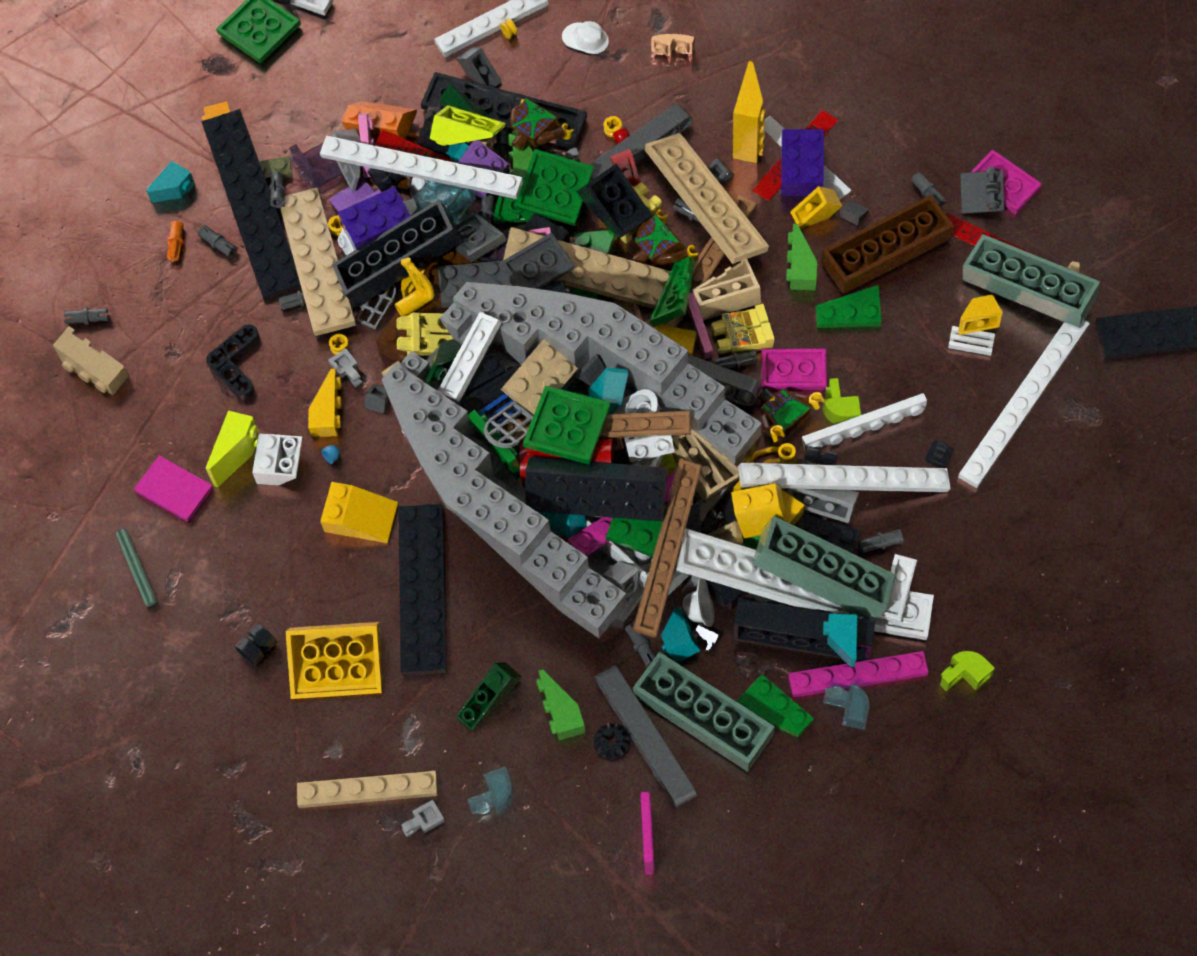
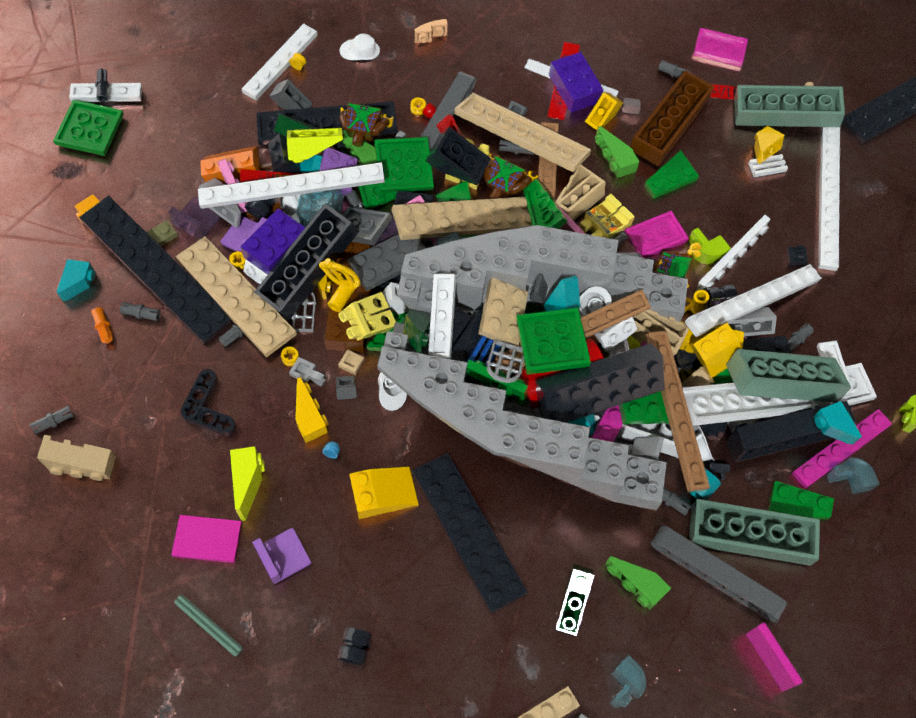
camera: 35 degrees left, 0 degrees up
white slope [252,433,303,485] -> none
dark grey pin [269,172,285,208] -> none
yellow slope [286,622,382,699] -> none
dark grey tile [498,232,576,289] -> none
black gear [593,722,630,759] -> none
yellow slope [733,61,766,163] -> none
dark grey hinge [960,167,1004,214] -> none
none -> medium lavender bracket [252,528,311,584]

